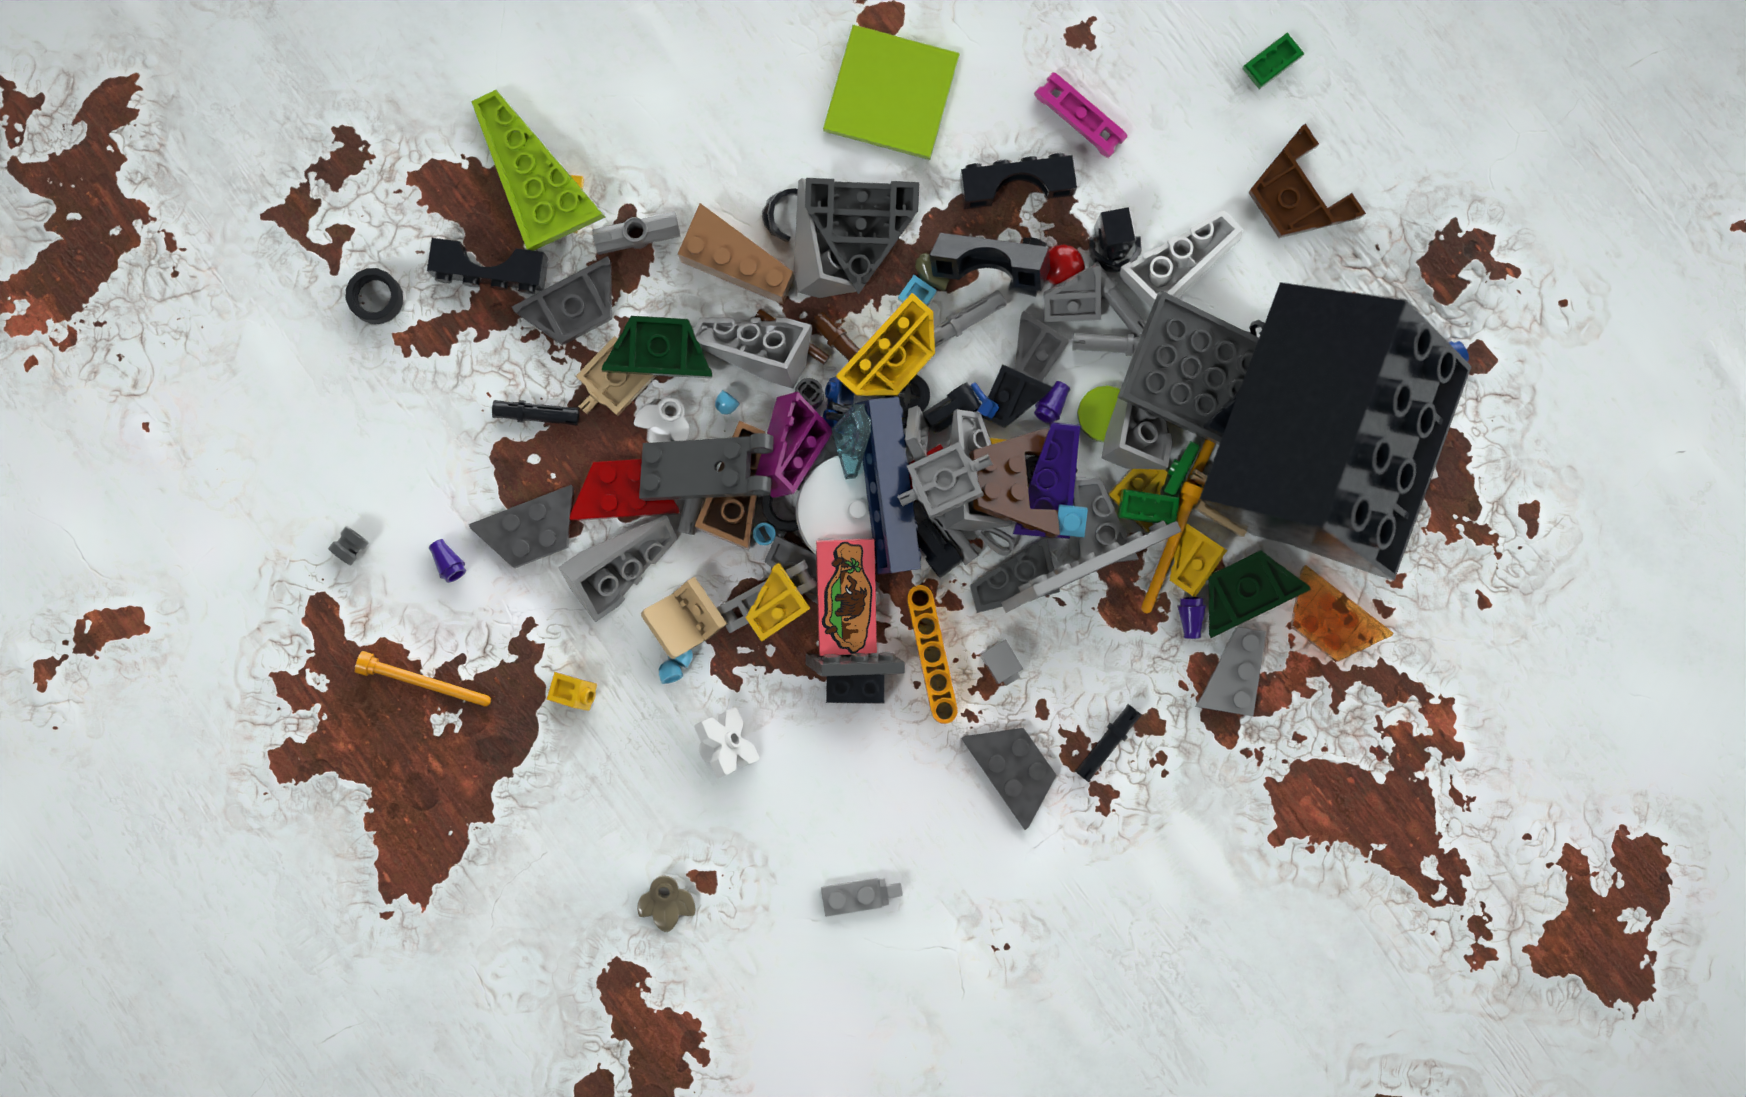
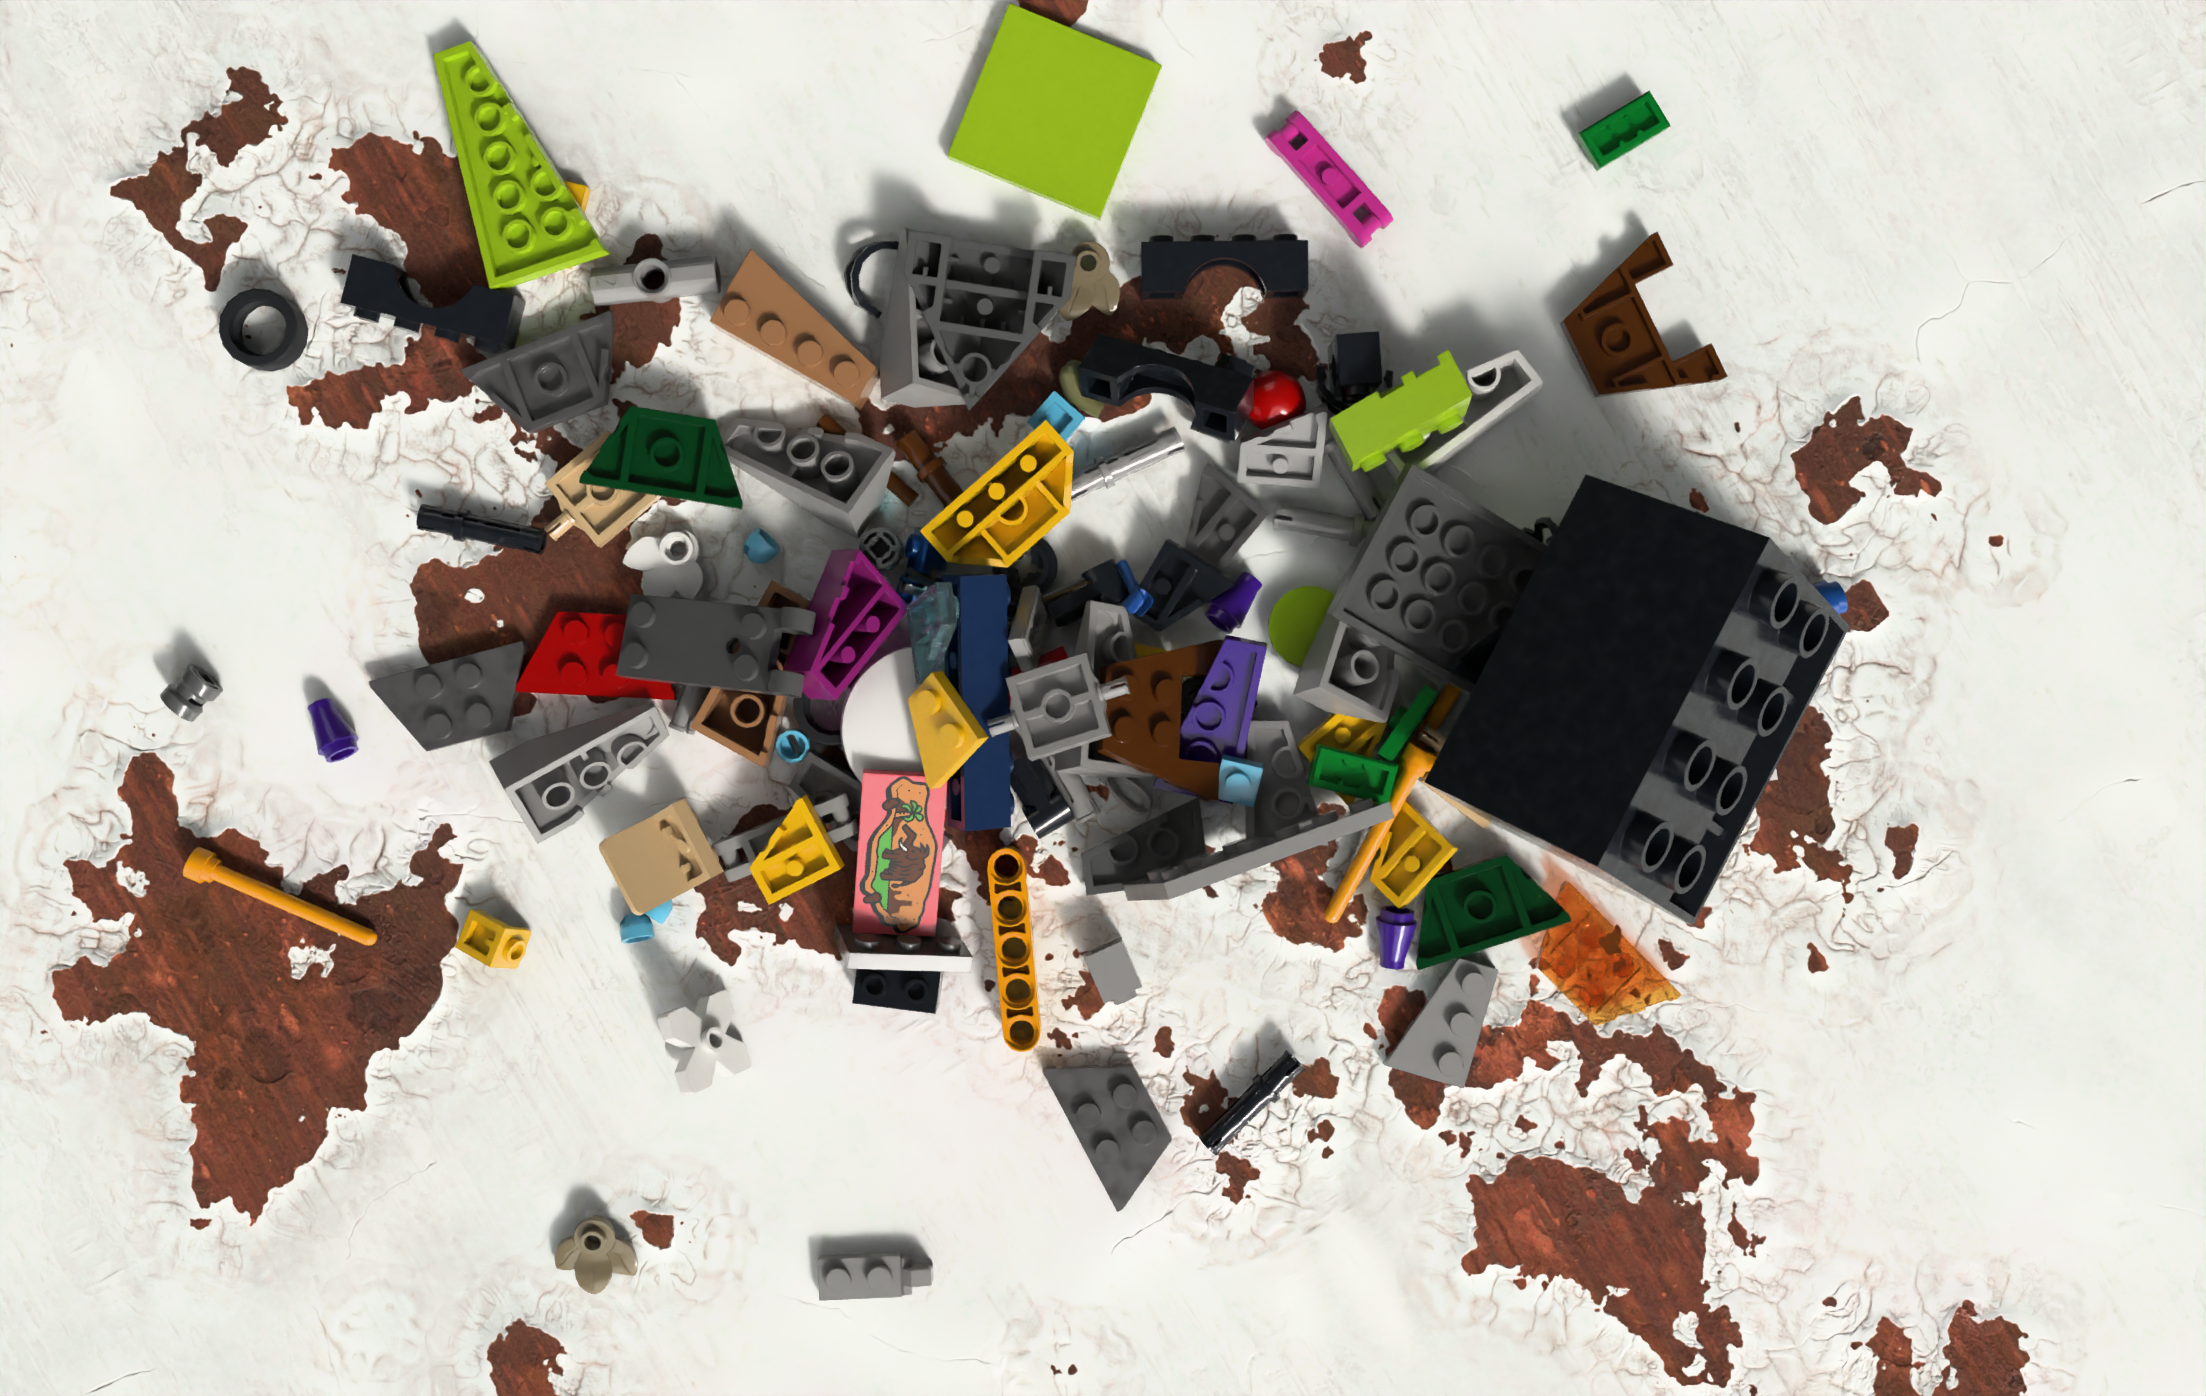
camera: 10 degrees right, 5 degrees up
none -> yellow wing [908,671,989,790]
none -> dark tan plate [1059,241,1120,321]
none -> lime wedge [1329,349,1473,472]

